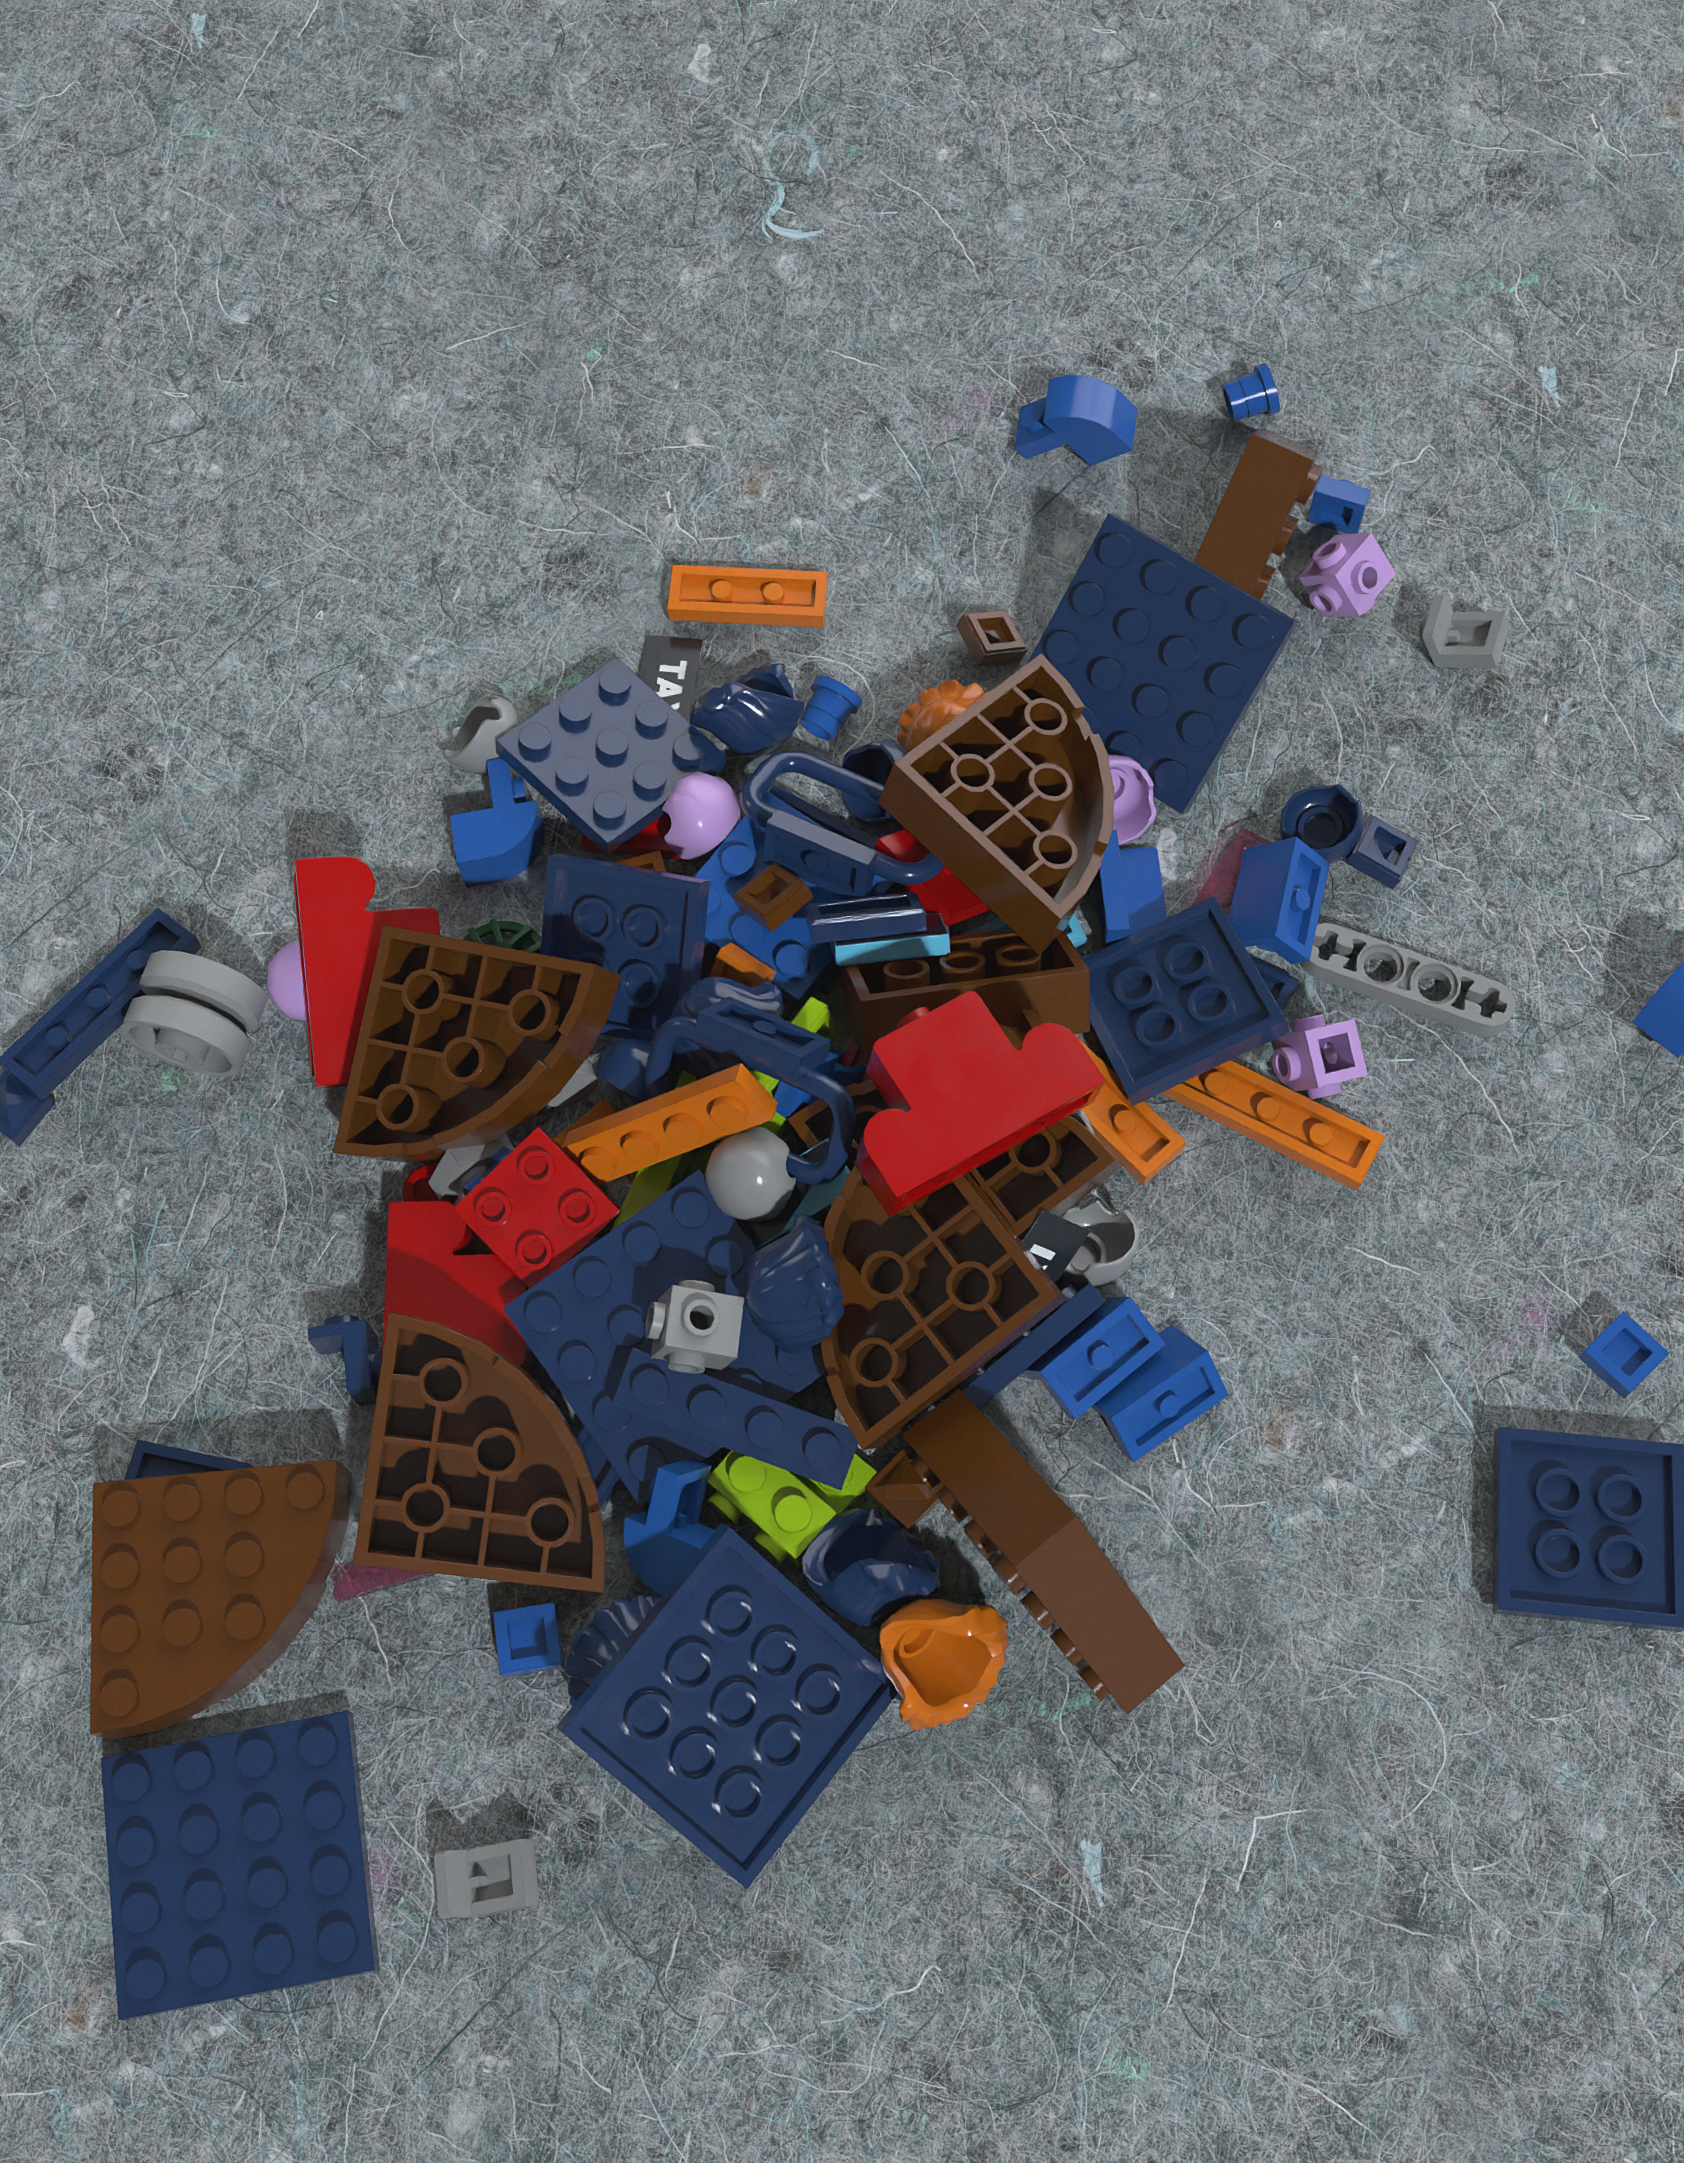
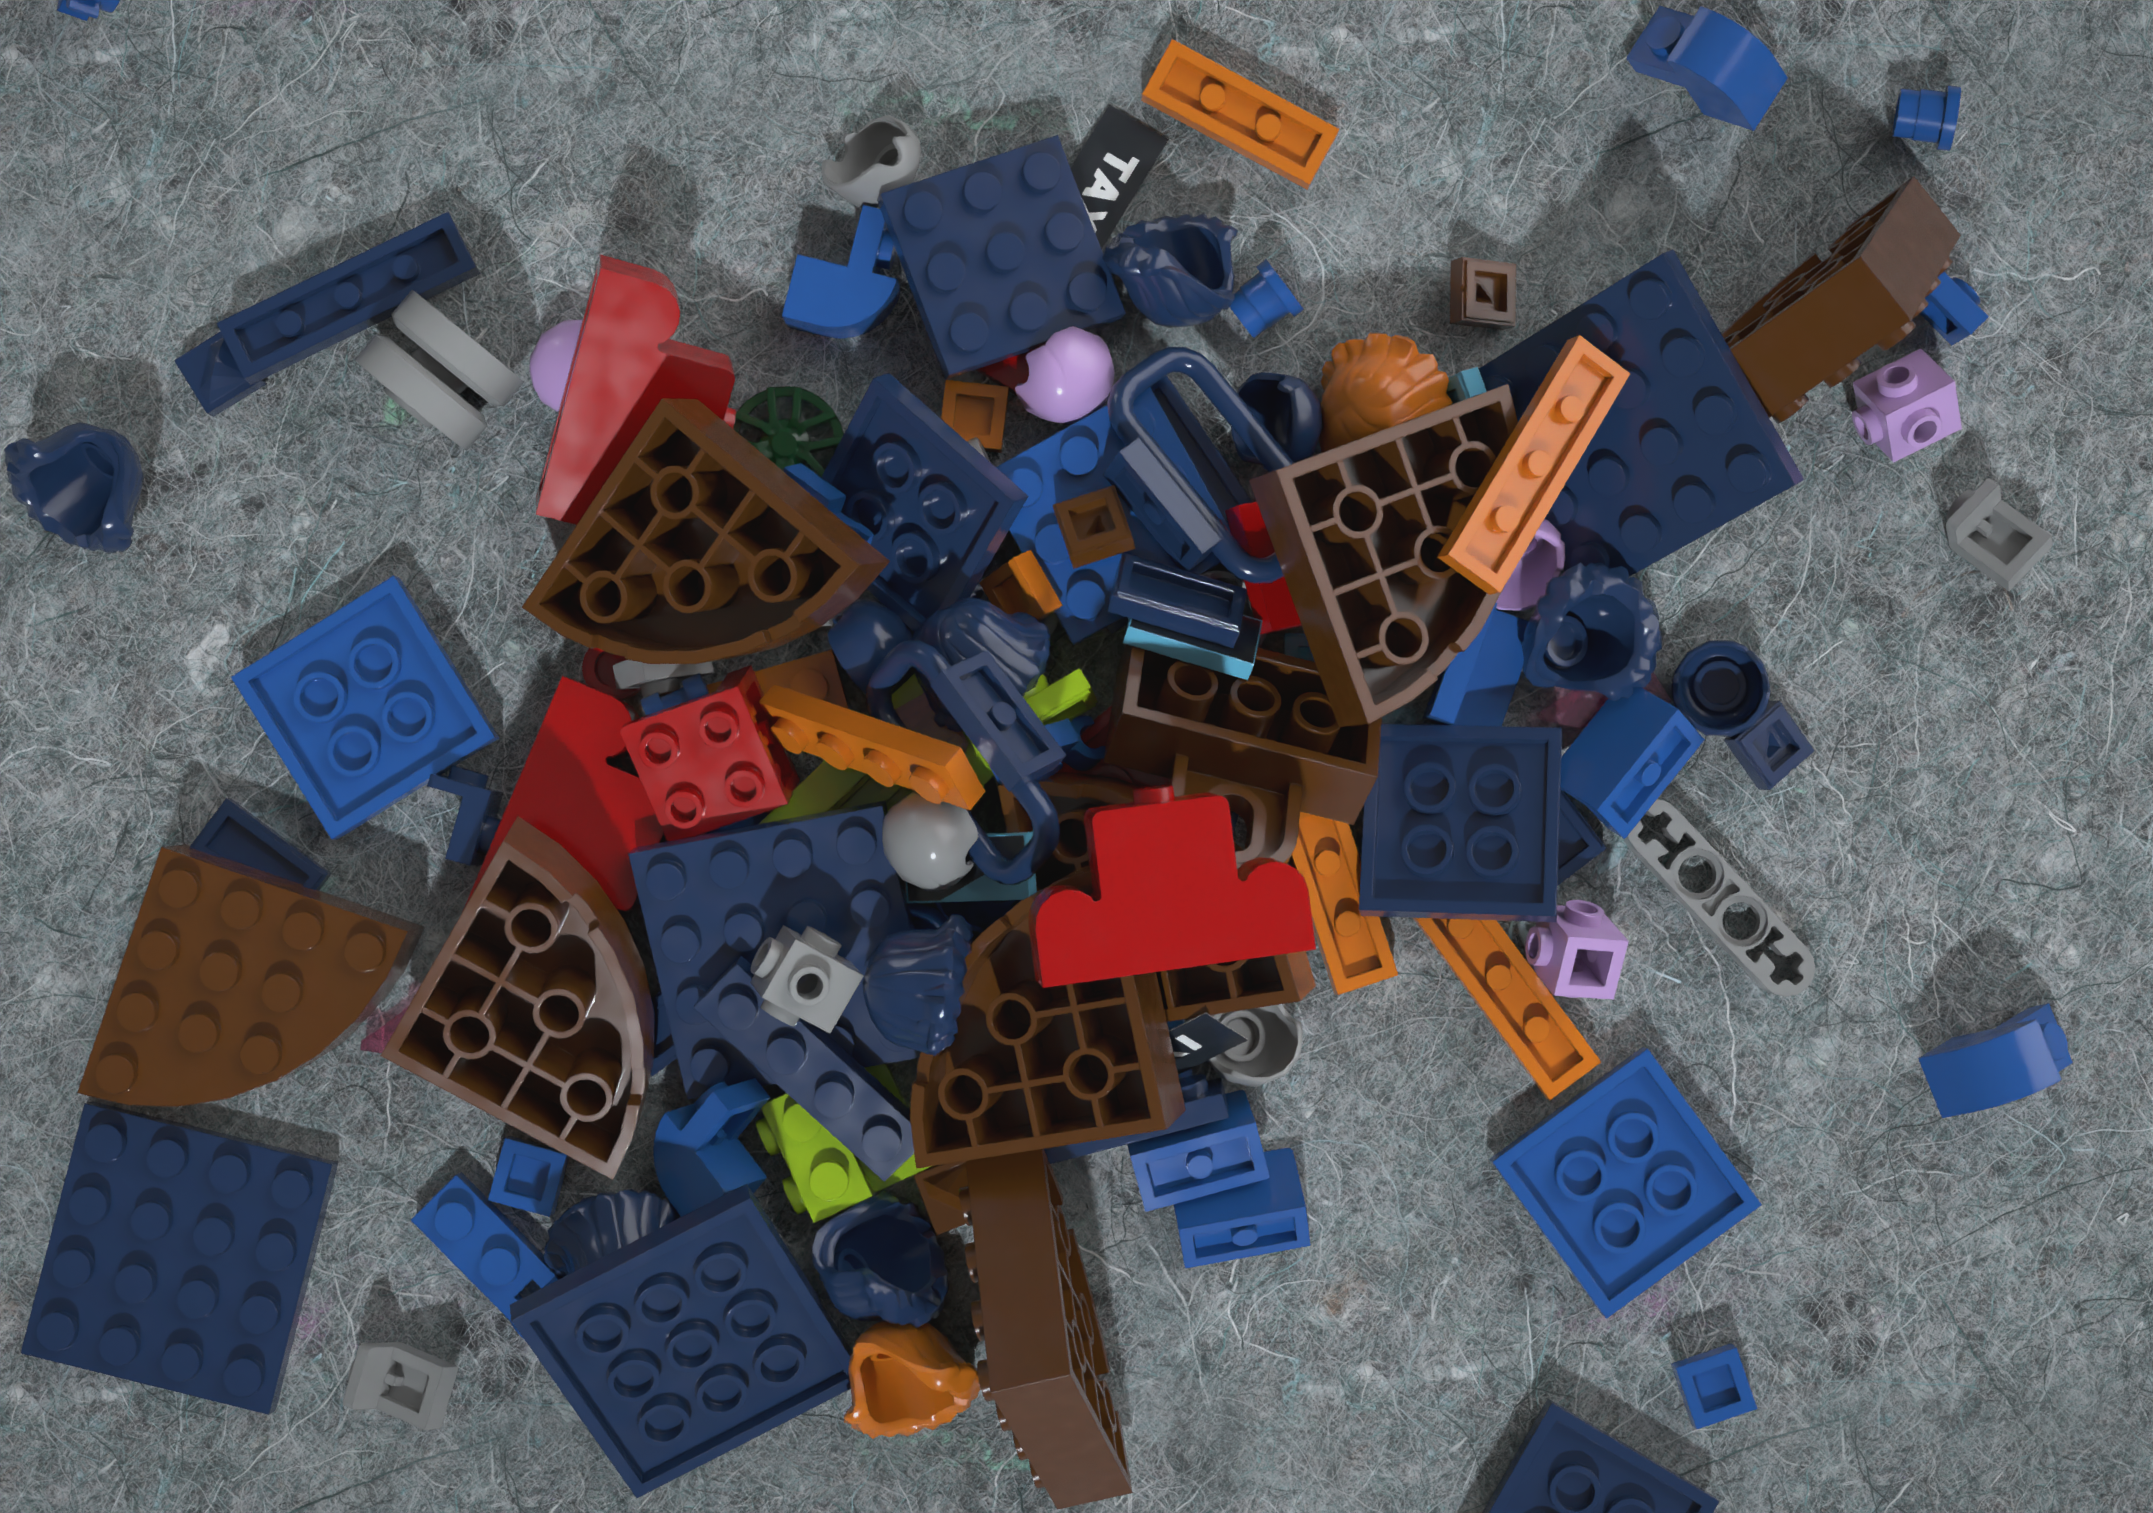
camera: 20 degrees right, 20 degrees up
none -> blue plate [231,575,499,840]
none -> blue plate [411,1172,561,1340]
none -> orange plate [1438,335,1630,595]
none -> blue plate [1489,1047,1762,1319]
none -> dark blue hair [1522,561,1662,701]

